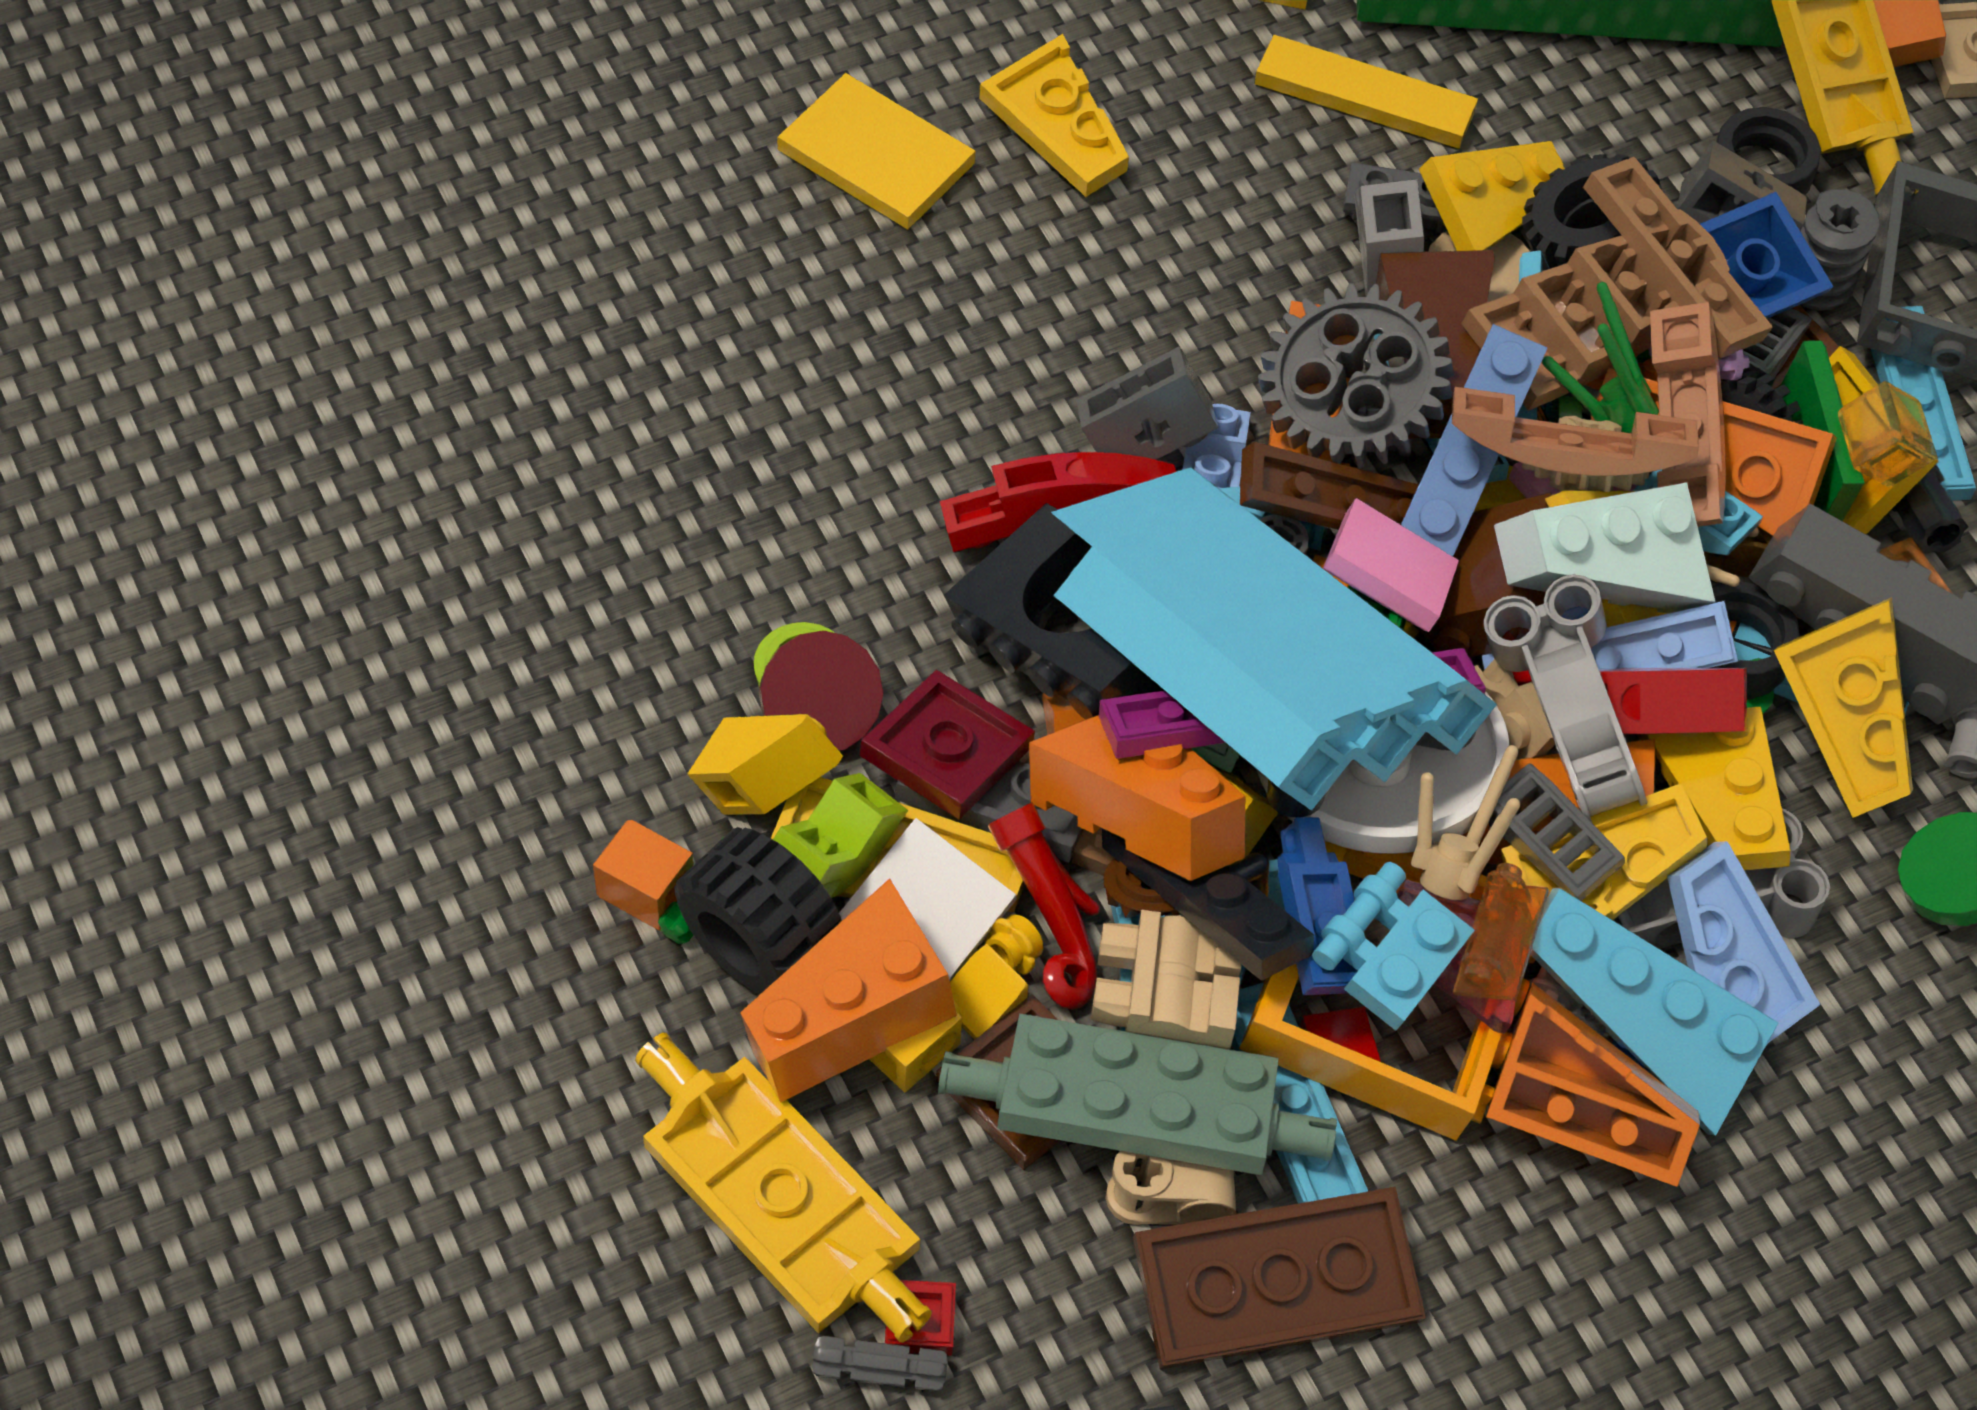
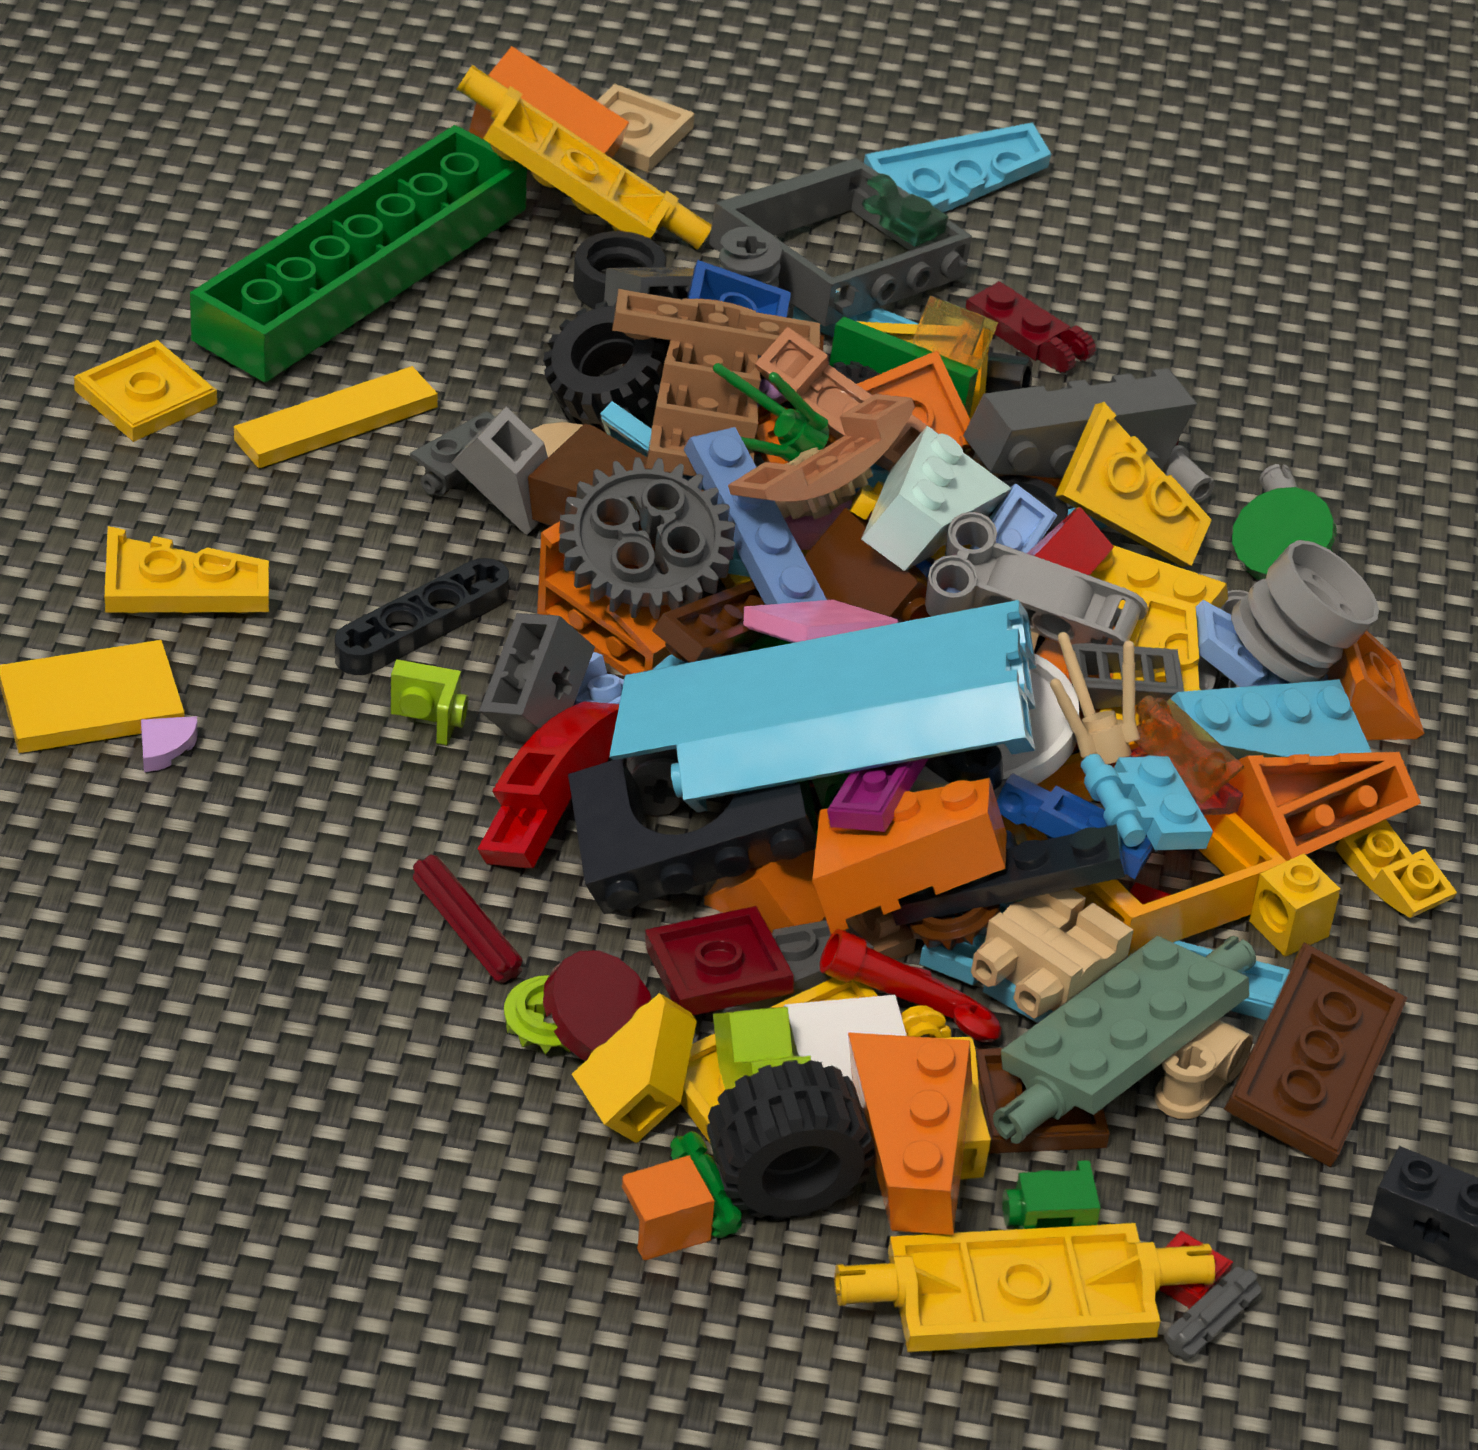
camera: 55 degrees left, 15 degrees down
yellow wing [1419,141,1565,251] -> none
none -> lavender tile [141,716,198,772]
none -> black beam [334,558,509,675]
none -> lime bracket [391,659,469,746]
none -> dark red axle [413,854,523,983]
none -> green brick [1002,1160,1101,1230]
none -> light grey wheel [1231,540,1379,683]
none -> yellow brick [1249,854,1340,957]
none -> orange slope [1327,631,1425,740]
none -> yellow slope [1335,819,1457,918]

